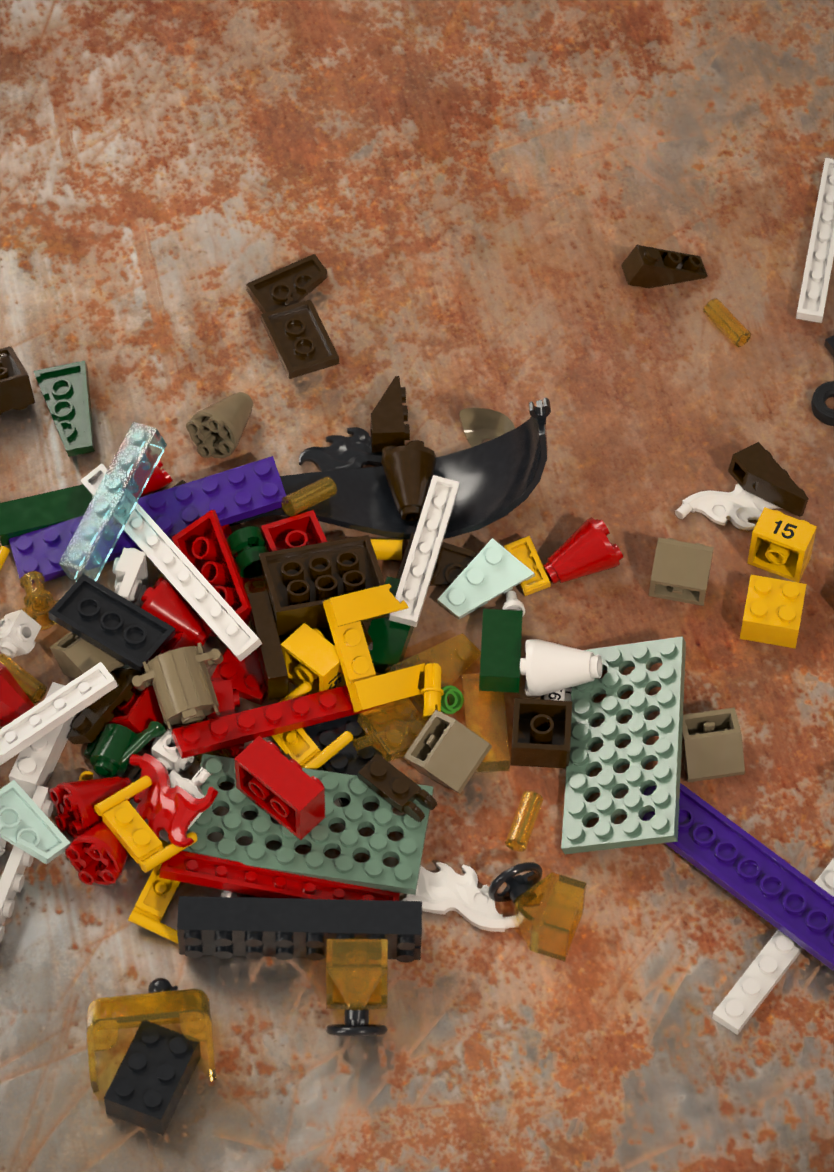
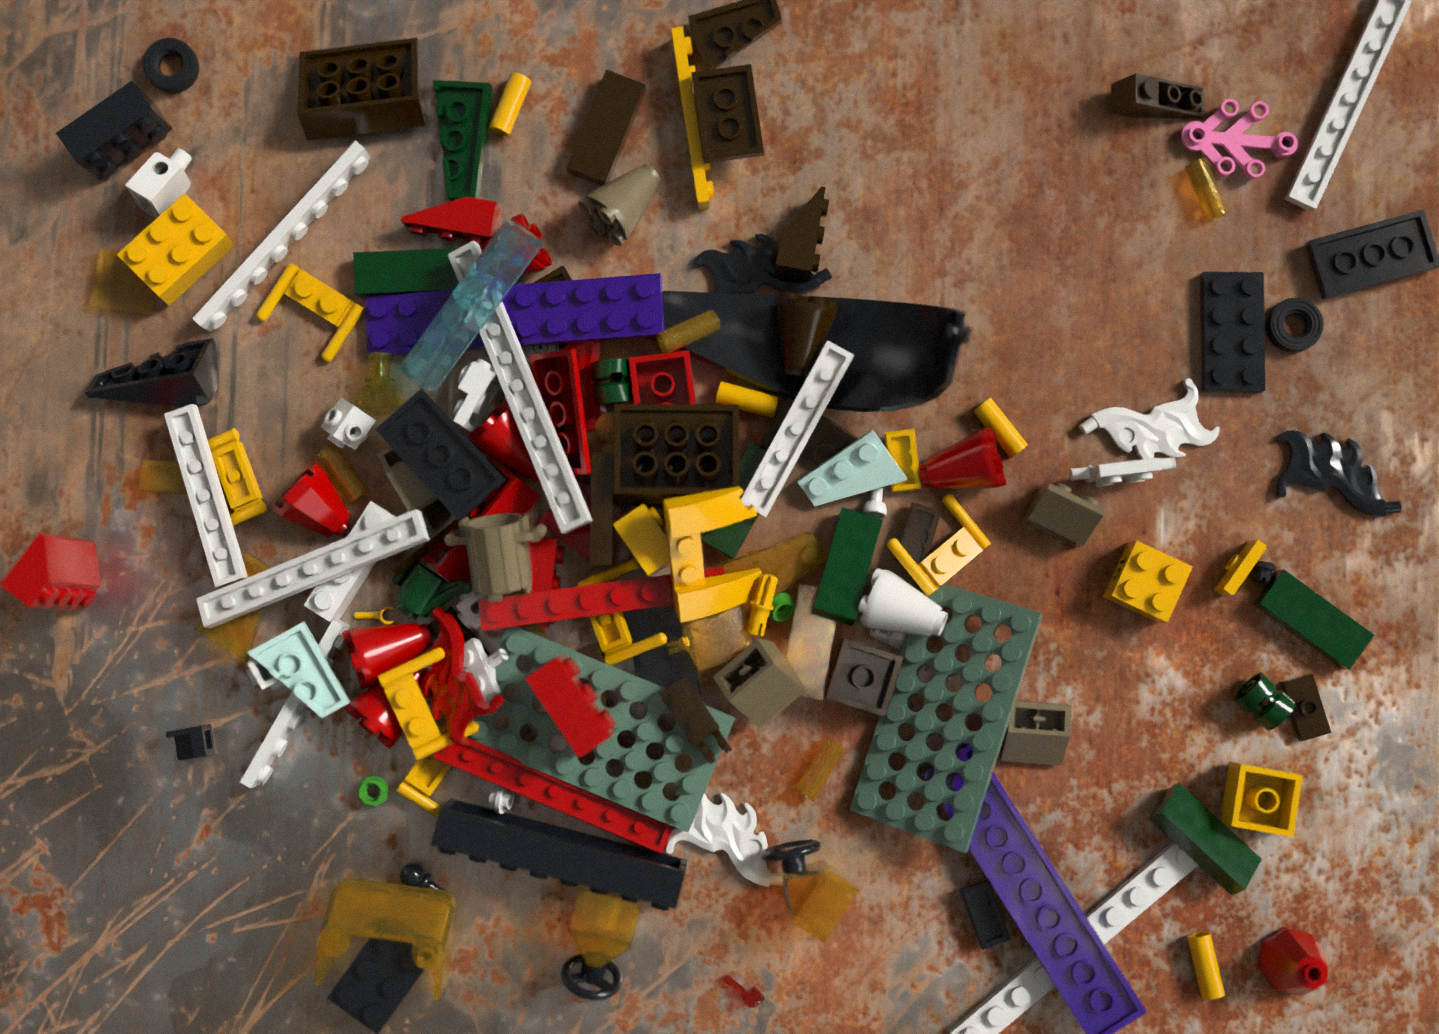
camera: 15 degrees right, 30 degrees up
dark tan piece [459,408,515,447] -> none
dark brown slope [728,442,809,517] -> none
yellow brick [747,507,817,583] -> none
none -> bright green plate [358,776,389,807]
none -> red slope [401,197,501,246]
none -> yellow piece [488,72,532,137]
none -> dark brown piece [566,69,646,186]
none -> yellow plate [671,27,715,211]
none -> clear red hand [723,974,764,1008]
none -> yellow plate [887,494,991,596]
none -> dark brown plate [894,502,941,564]
none -> black plate [959,879,1011,950]
none -> yellow piece [973,398,1028,459]
none -> white plate [1069,457,1176,487]
none -> bright pink plant [1181,99,1298,180]
none -> black plate [1200,272,1266,393]

